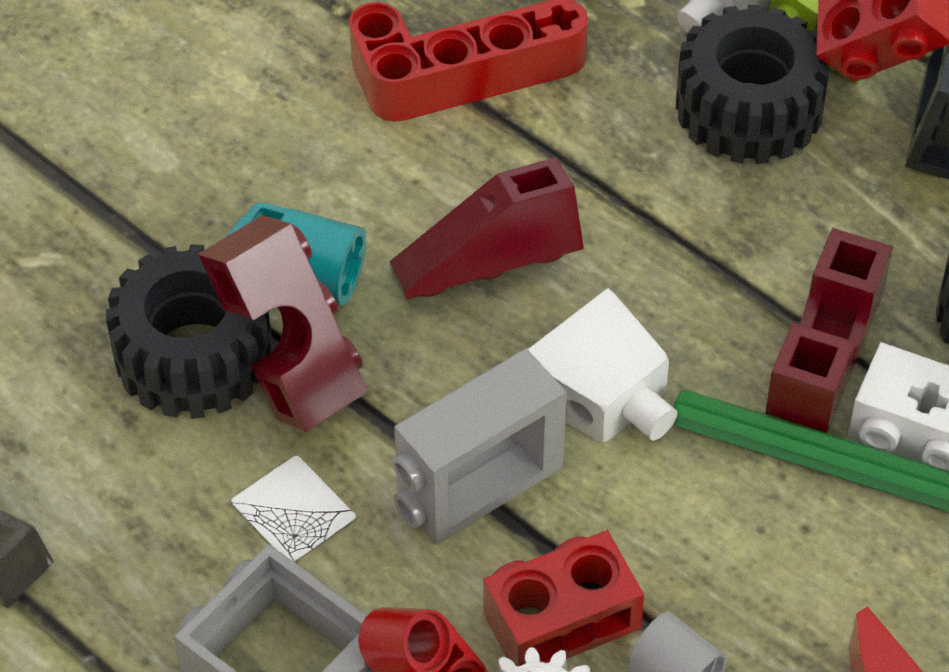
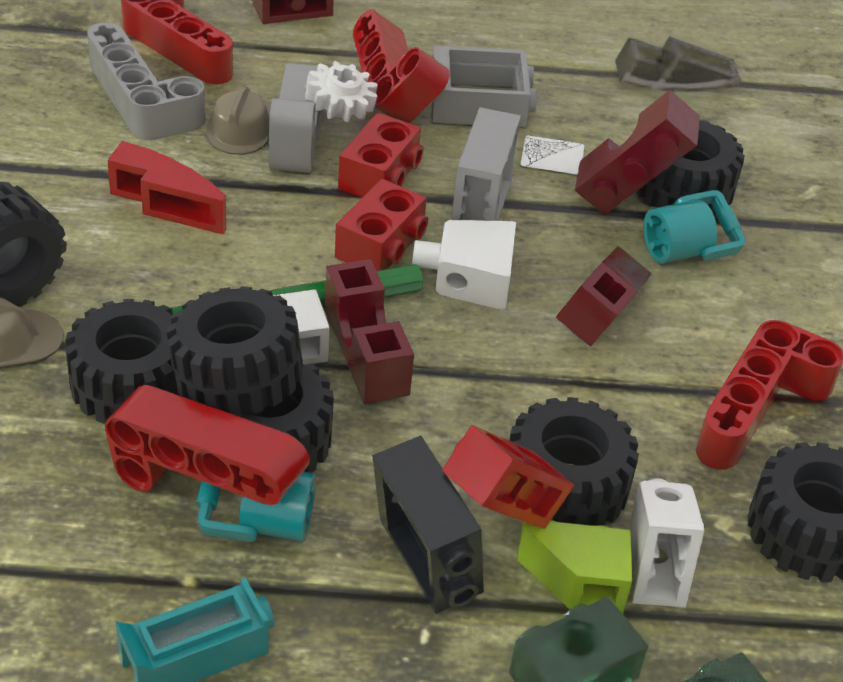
camera: 135 degrees right, 10 degrees down
none -> red brick [334,179,428,271]

